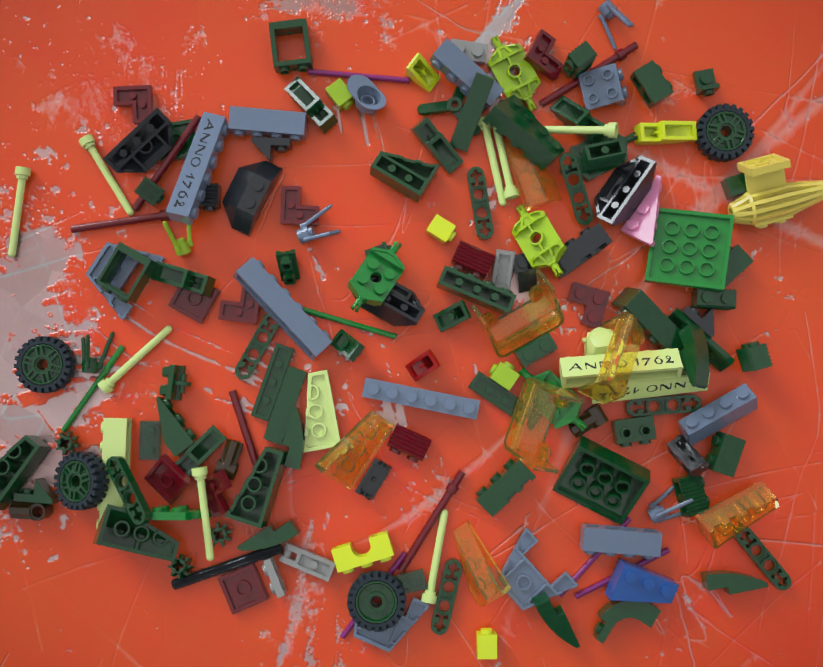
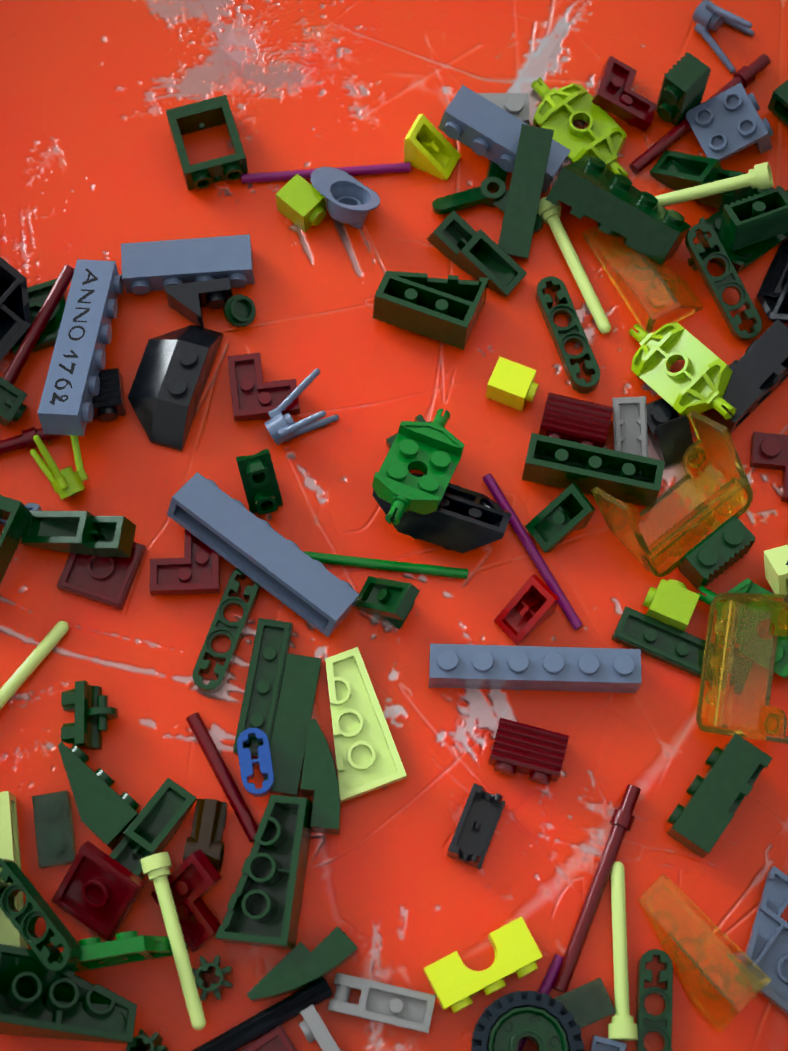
camera: 15 degrees left, 15 degrees down
slope [284,77,338,134] -> none
clear yellow wedge [314,410,395,491] -> none
yellowish green piece [492,125,520,200] -> none
none -> dark green plate [224,294,256,327]
none -> blue beam [237,728,275,797]
none -> magenta axle [482,473,583,631]

